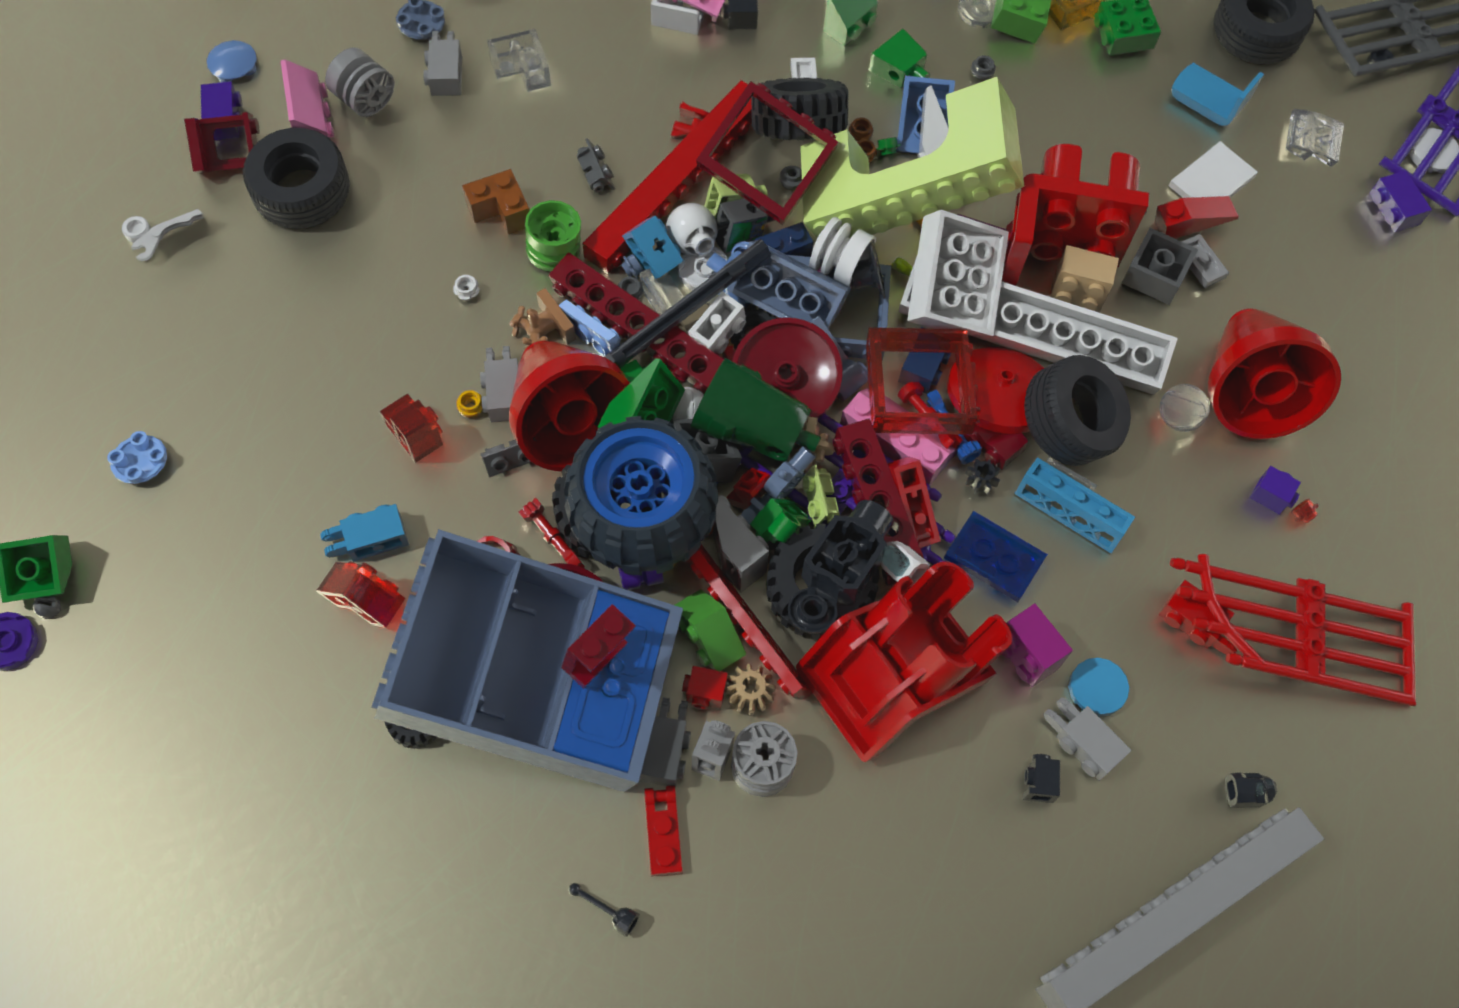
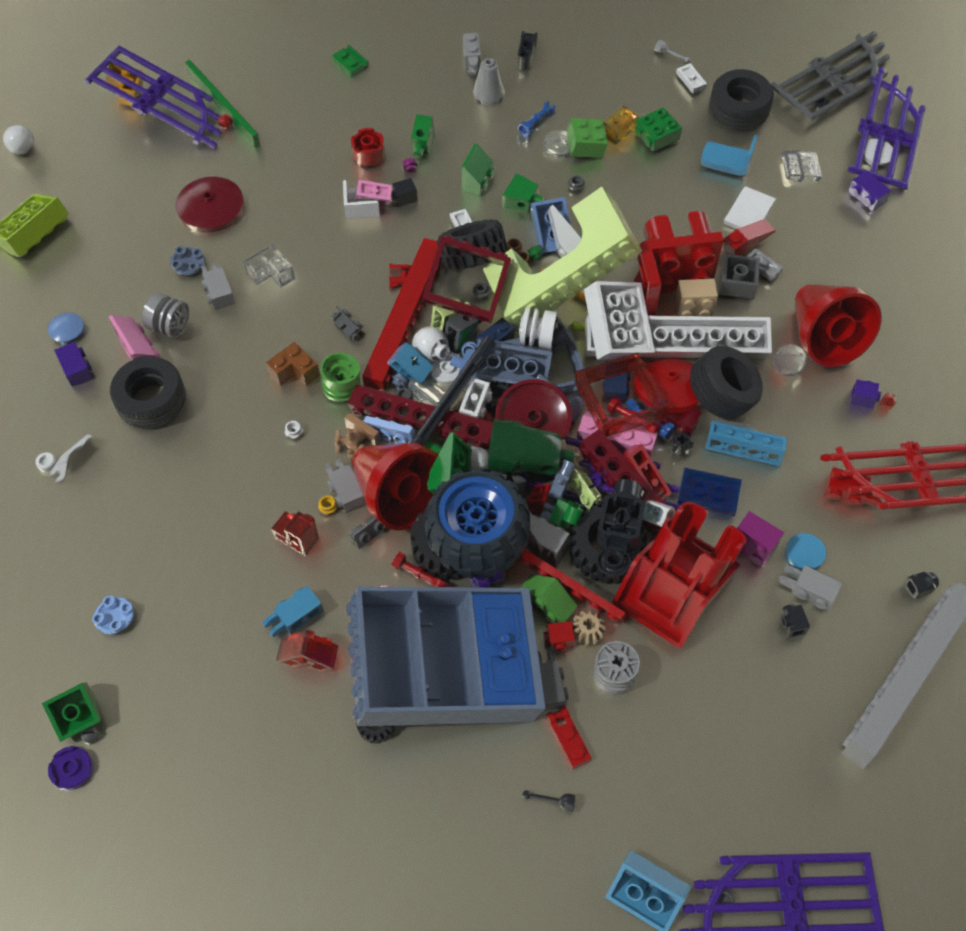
camera: 15 degrees left, 5 degrees down
dark red window [184,112,260,173] -> none
dark red window [561,604,636,689] -> none
light grey hinge [692,720,735,781] -> none

